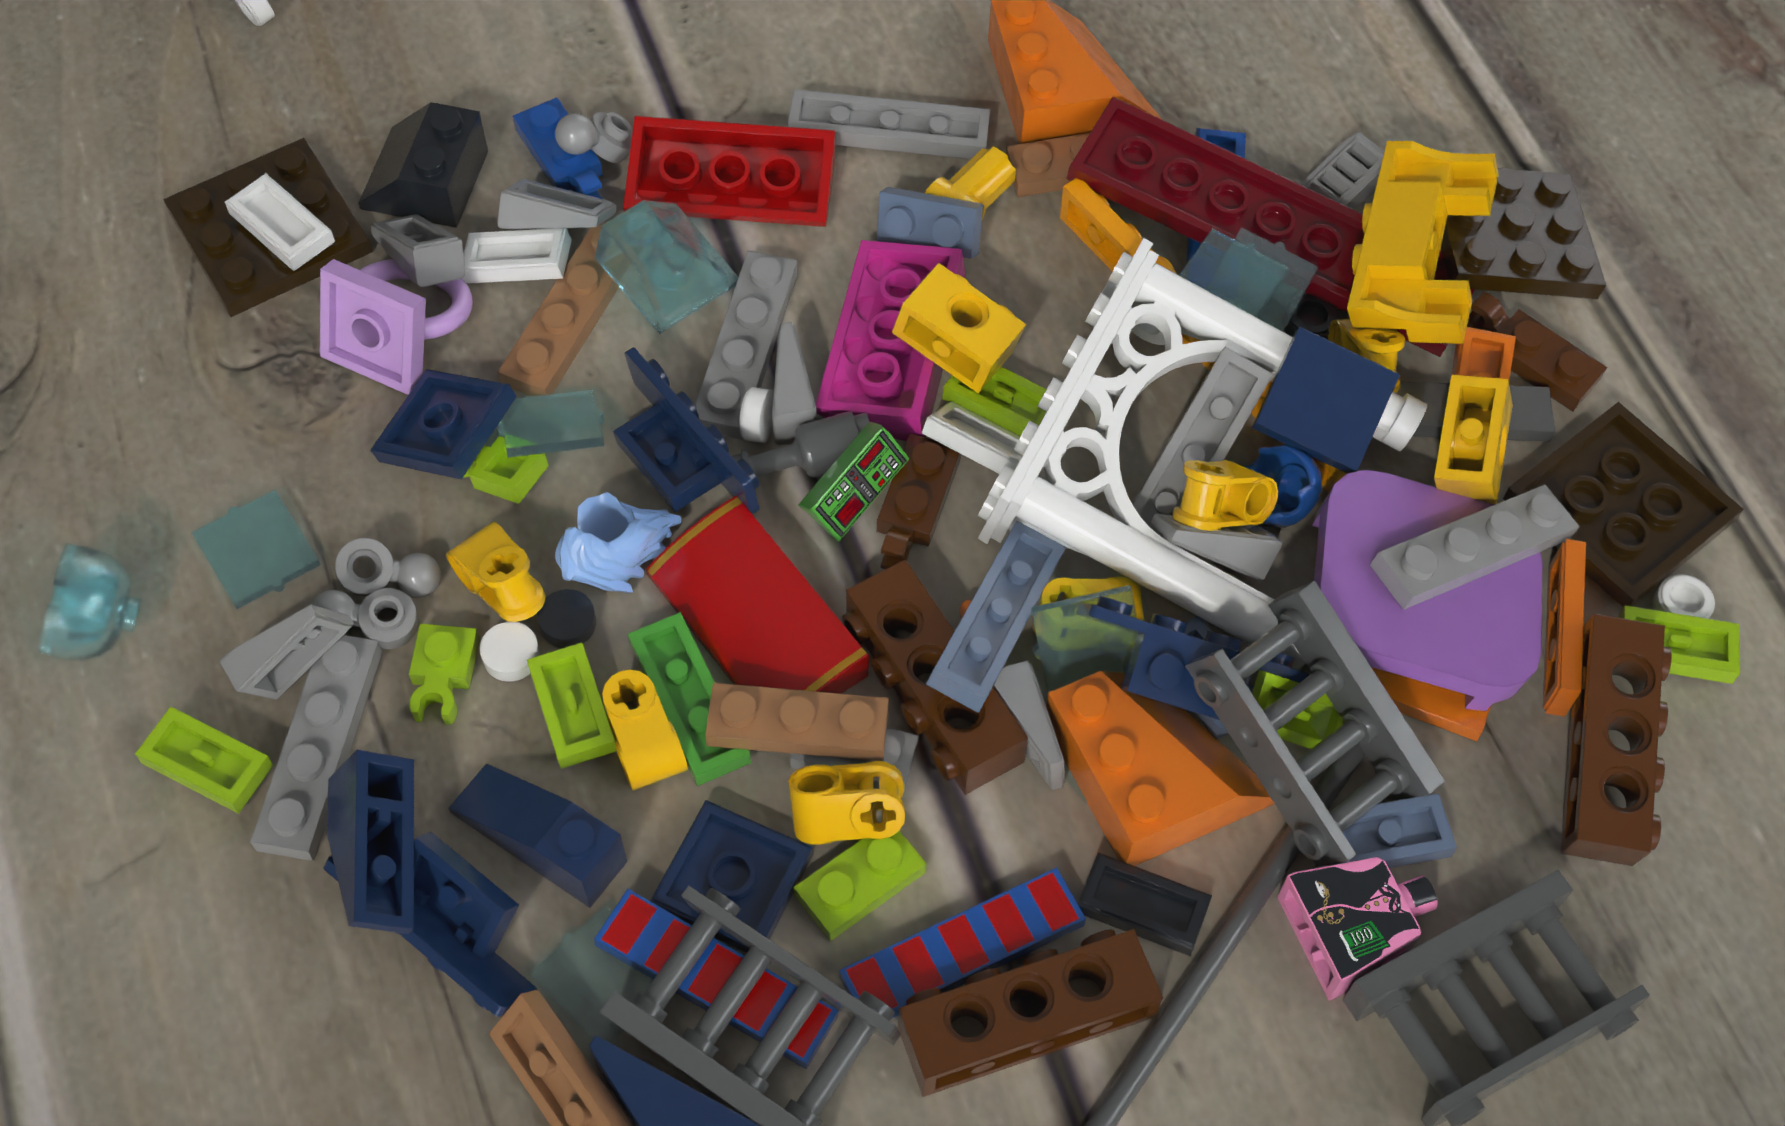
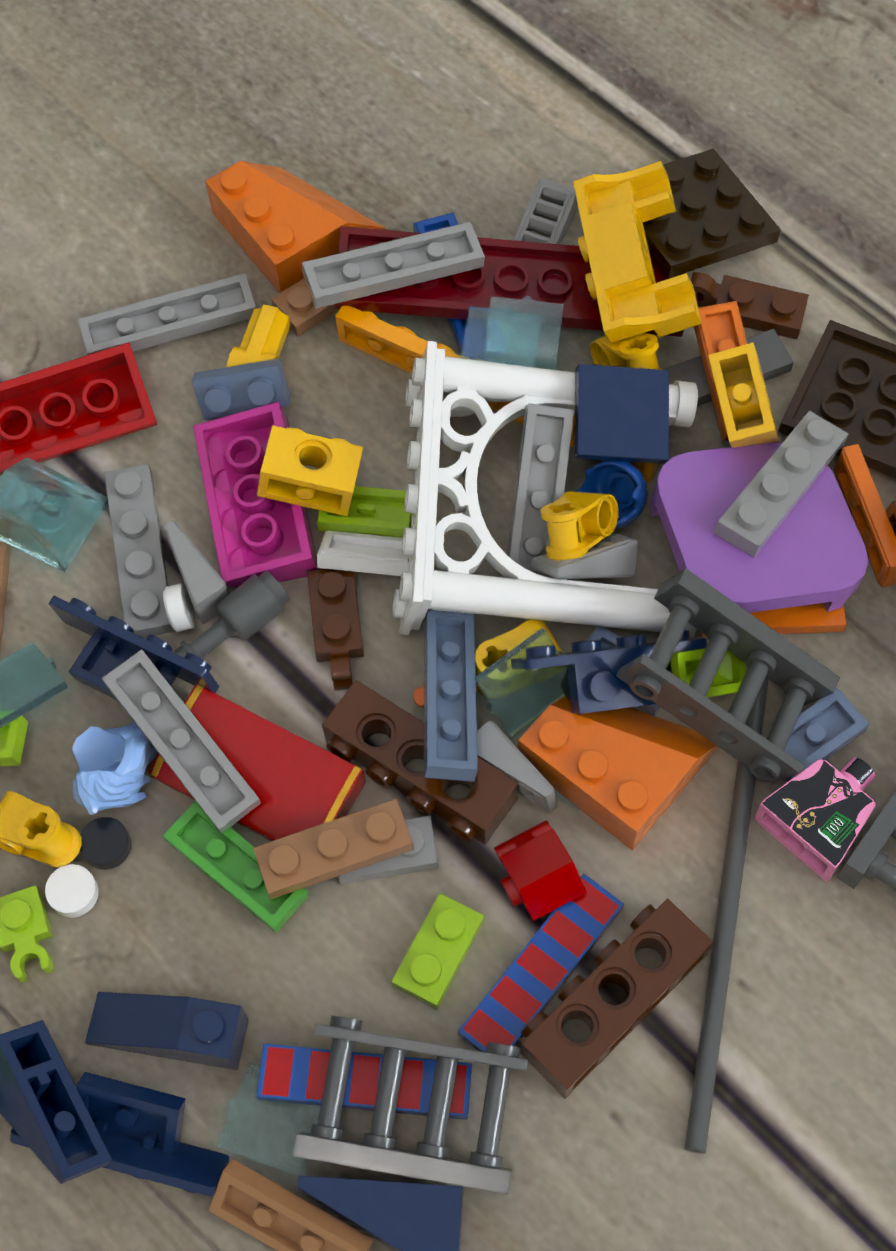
camera: 20 degrees left, 5 degrees up
lime plate [527,643,617,769] -> none
yellow piece [602,669,688,791] -> none
dark blue tile [650,800,813,953] -> none
yellow piece [788,761,905,845] -> none
slope [798,422,910,542] -> none
black tile [1078,852,1212,956] -> none
black tile [1283,294,1338,340] -> none
none -> light grey plate [102,649,261,833]
none -> light grey plate [302,222,485,309]
none -> red brick [494,820,587,921]

